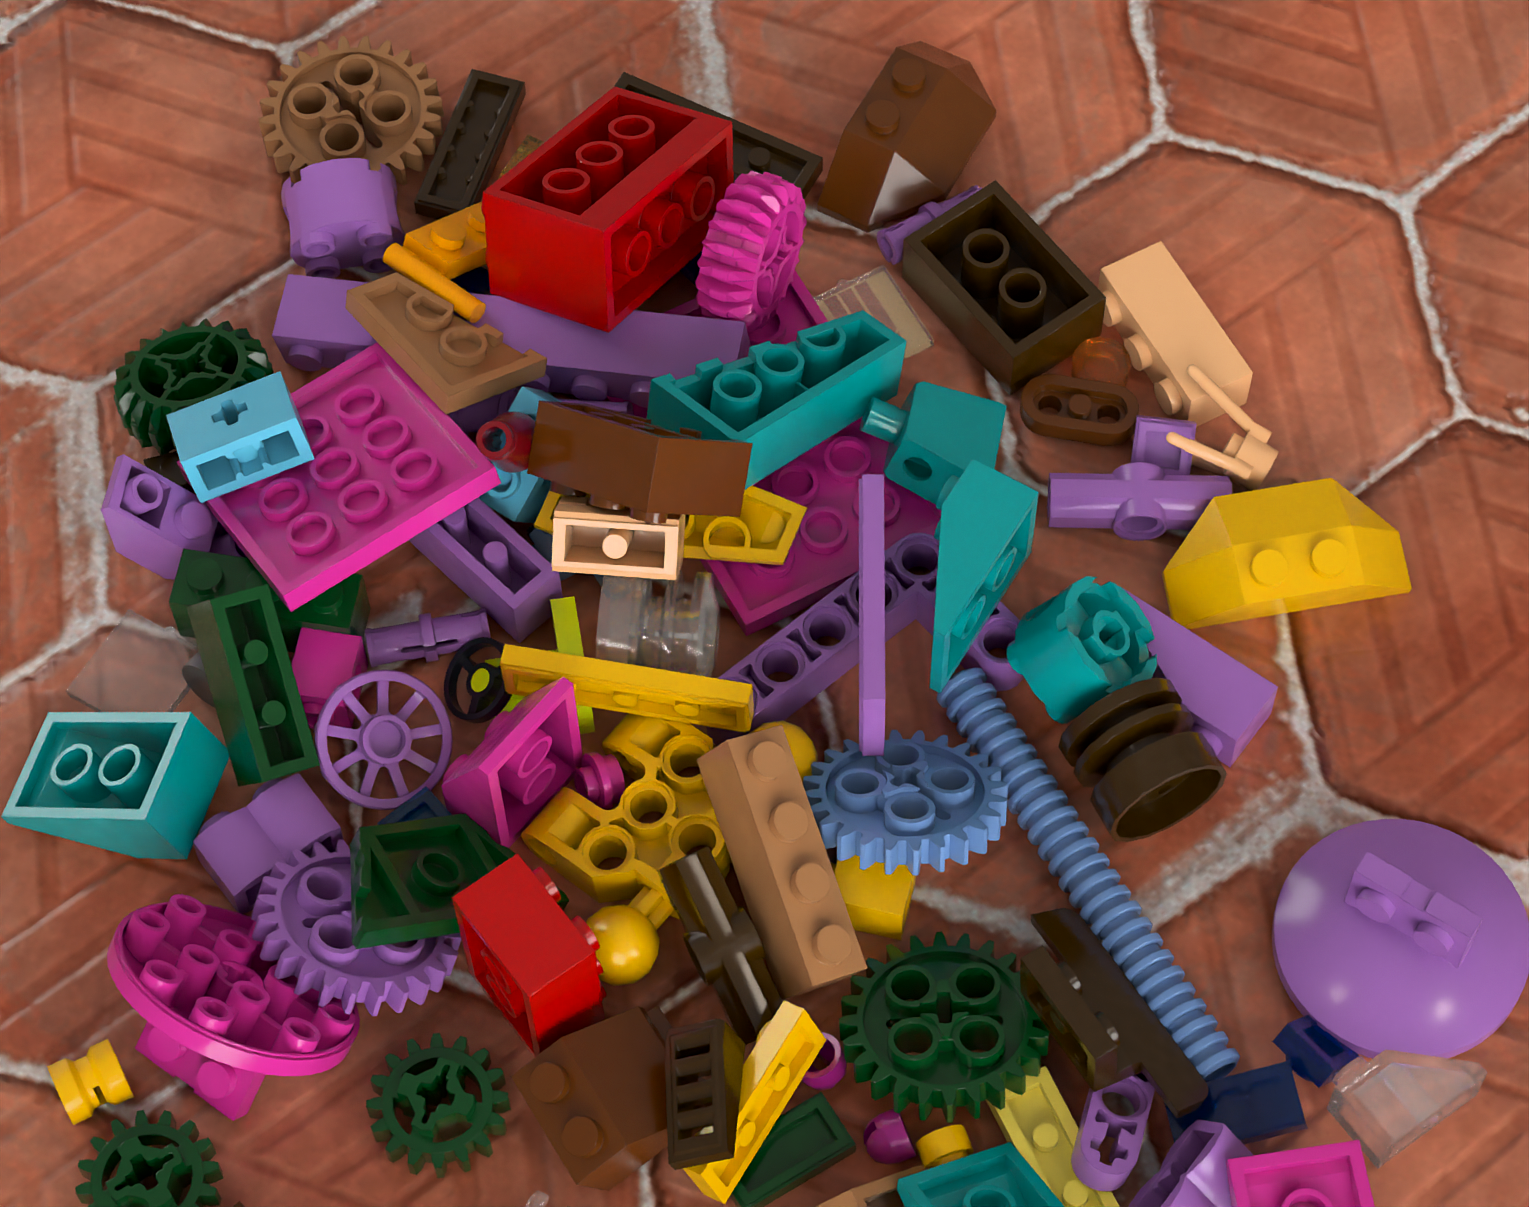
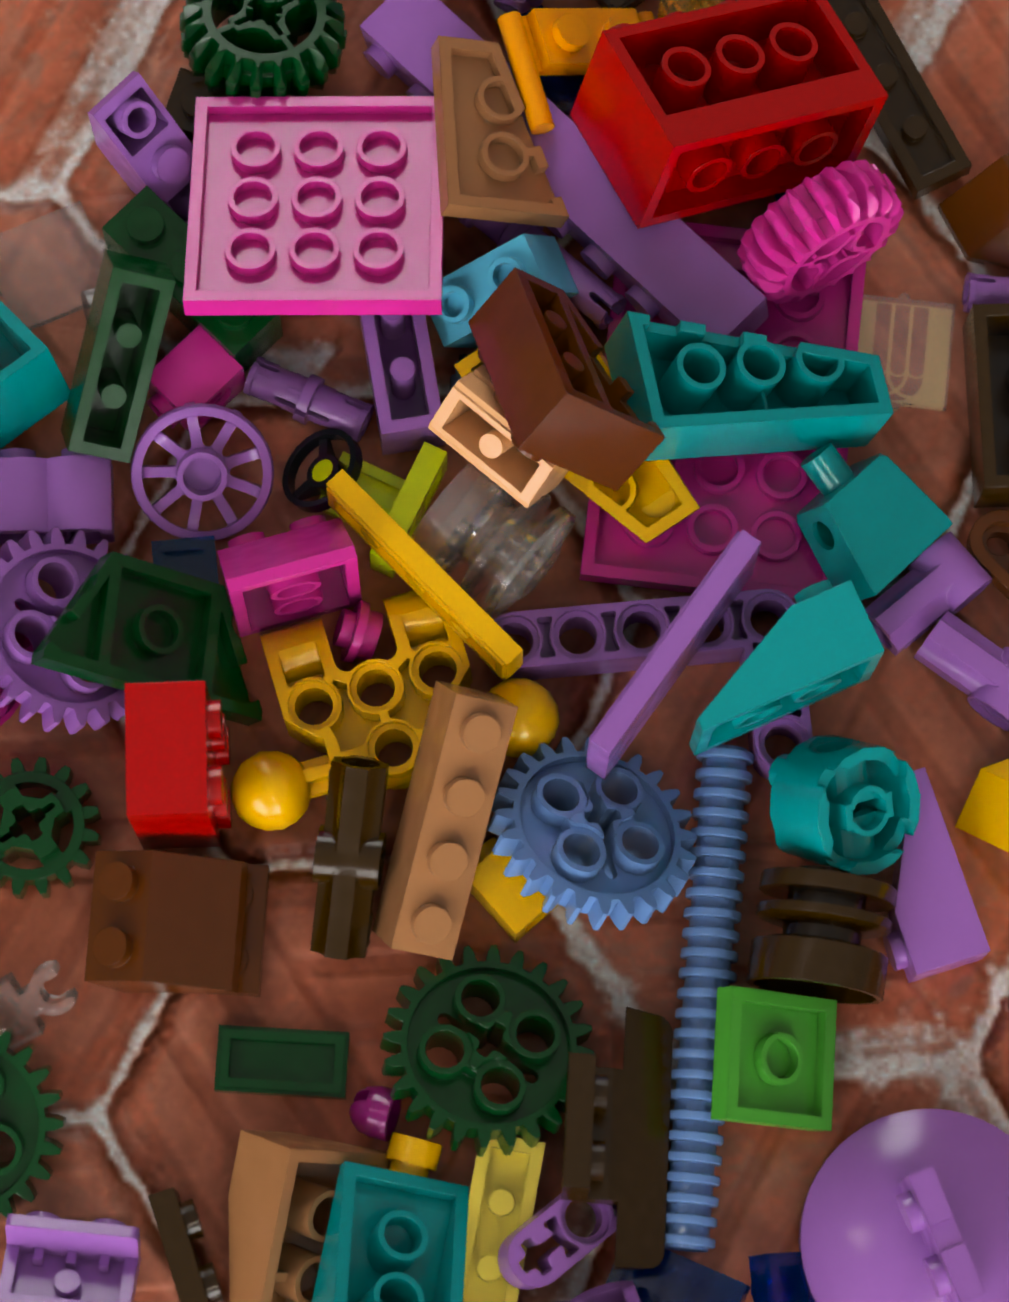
camera: 30 degrees right, 15 degrees up
medium azure brick [166,371,315,503] -> none
dark red cone [476,411,535,473] -> none
dark brown slope [665,1019,745,1170] -> none
yellow plate [683,1000,826,1204] -> none
magenta hinge [802,1032,847,1090] -> none
none -> bright green plate [711,986,837,1132]
none -> medium lavender piece [865,532,993,656]

